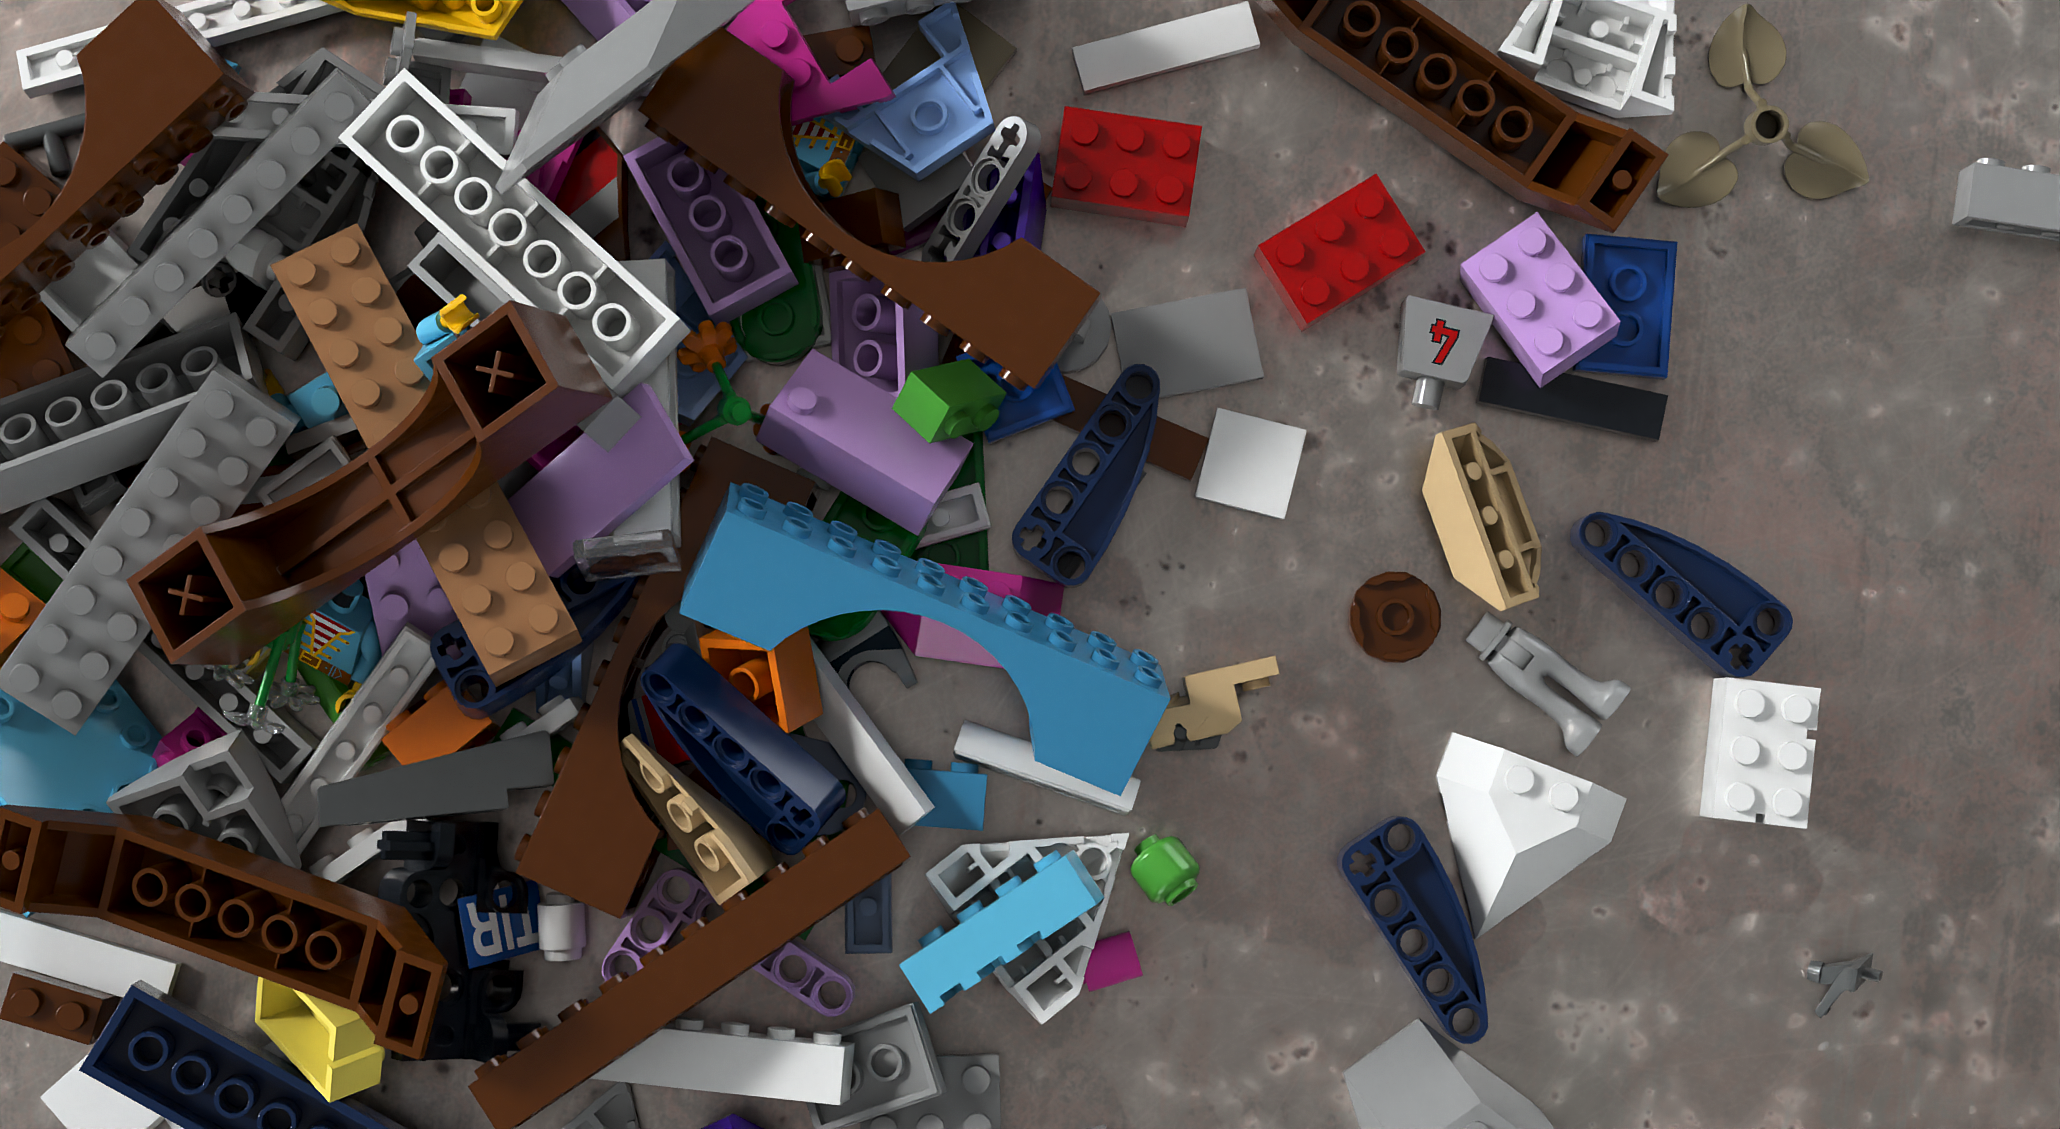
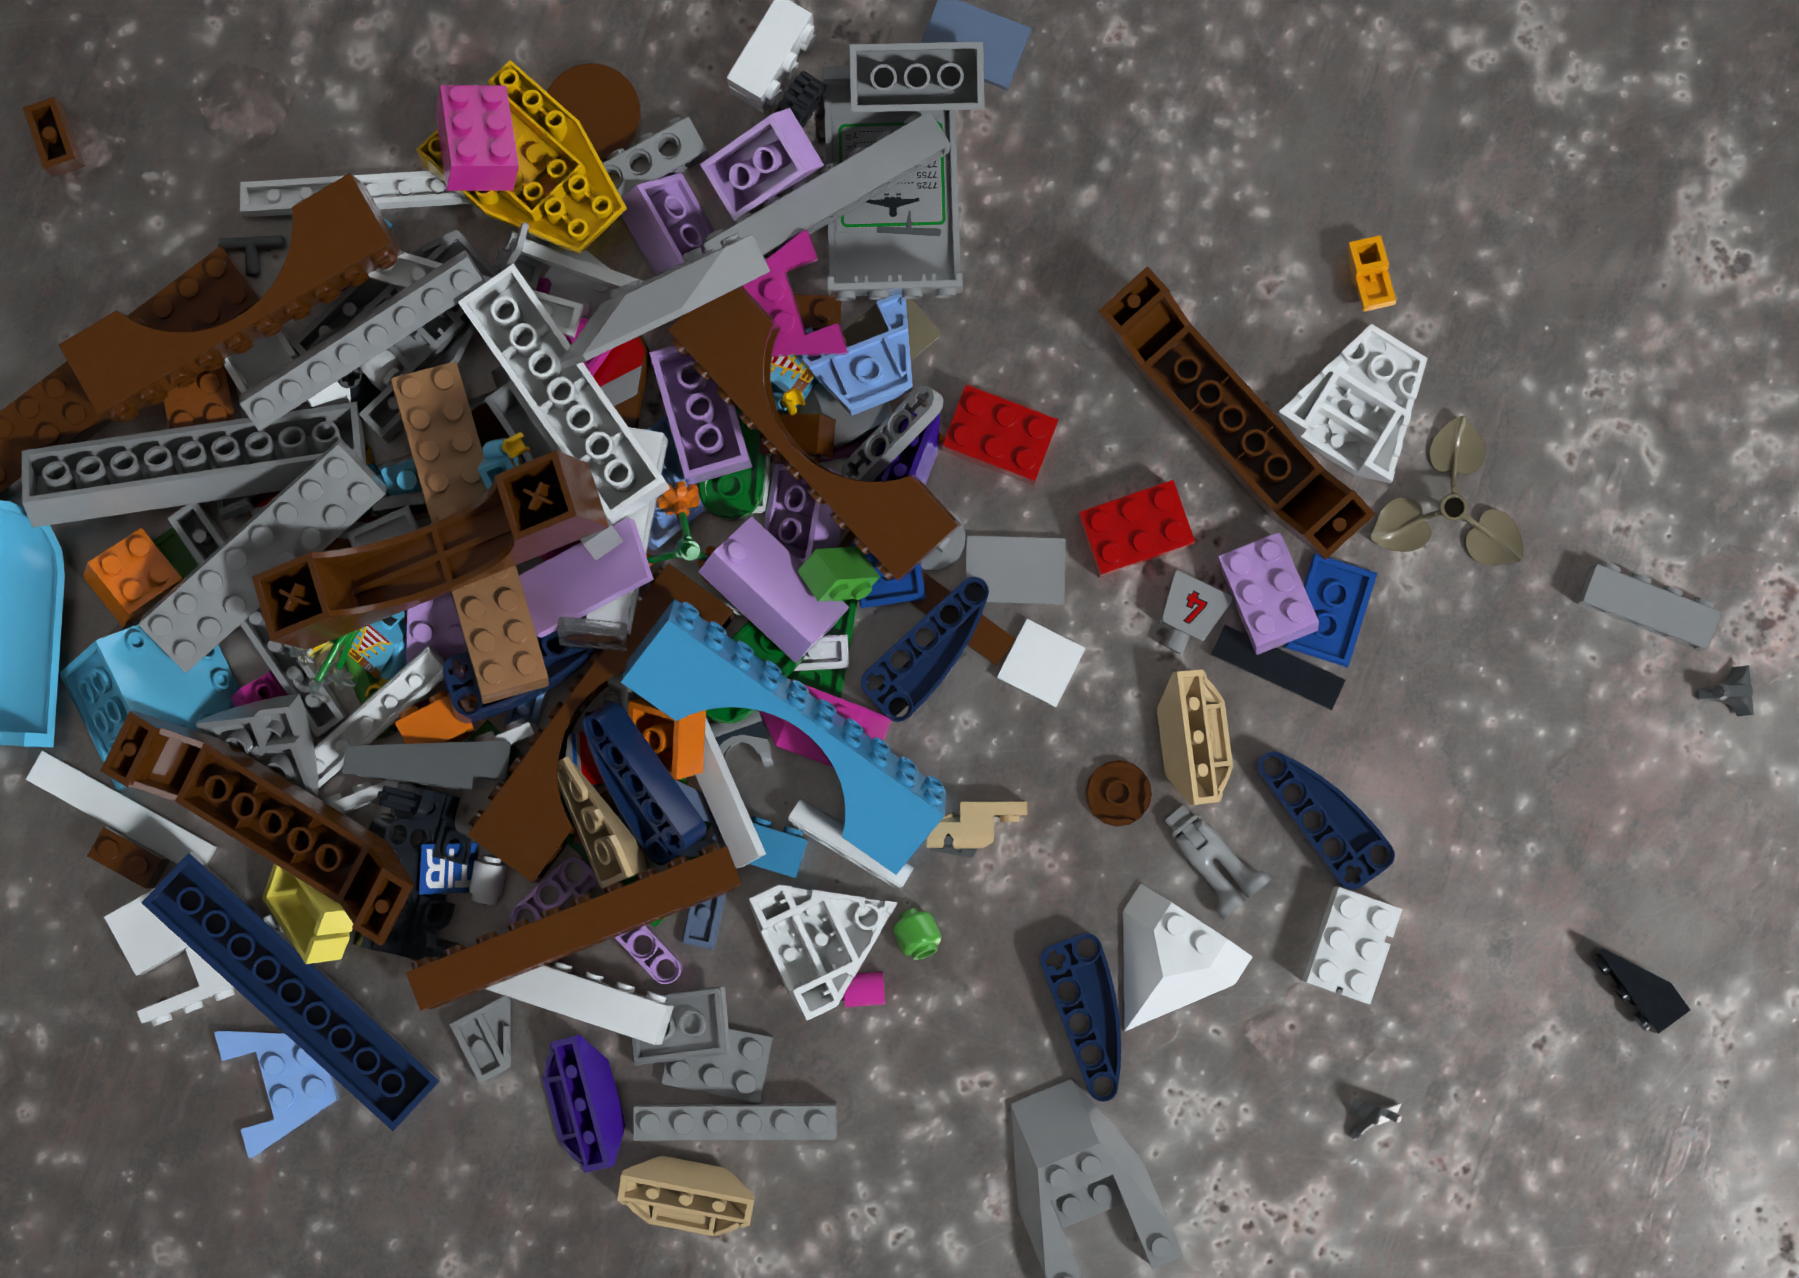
camera: 15 degrees right, 0 degrees up
medium azure wedge [899,849,1104,1014] -> none
white tile [1072,1,1260,95] -> none

